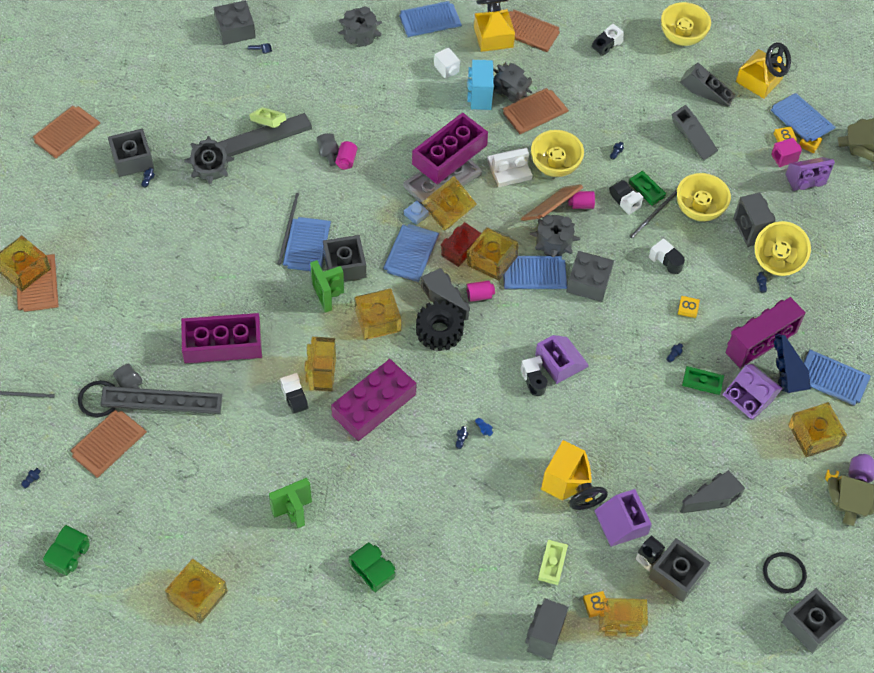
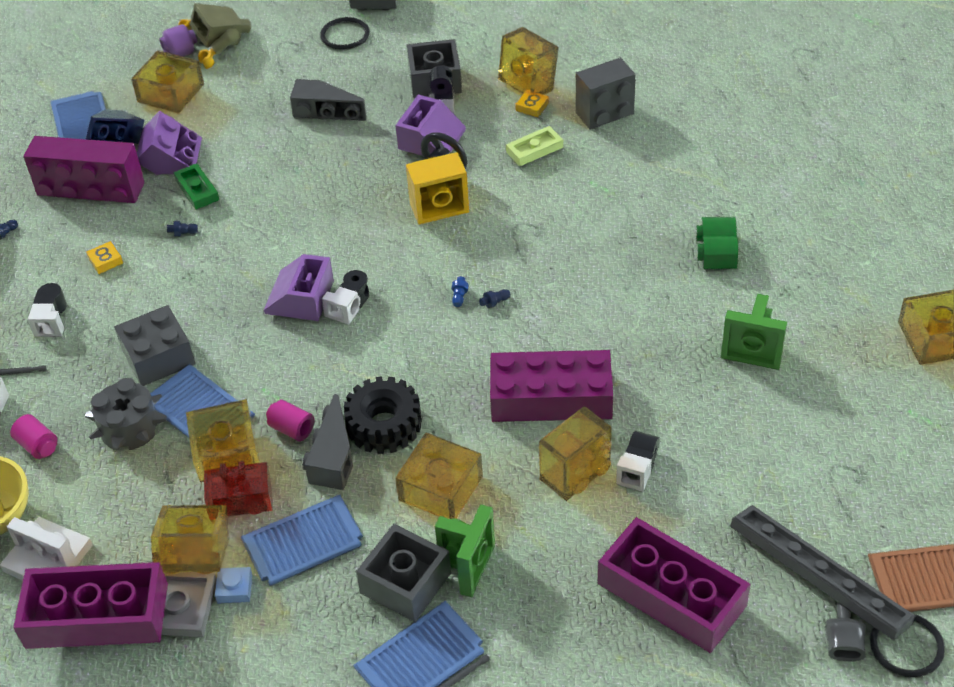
camera: 130 degrees left, 10 degrees down
nougat window [521,184,583,221] -> none

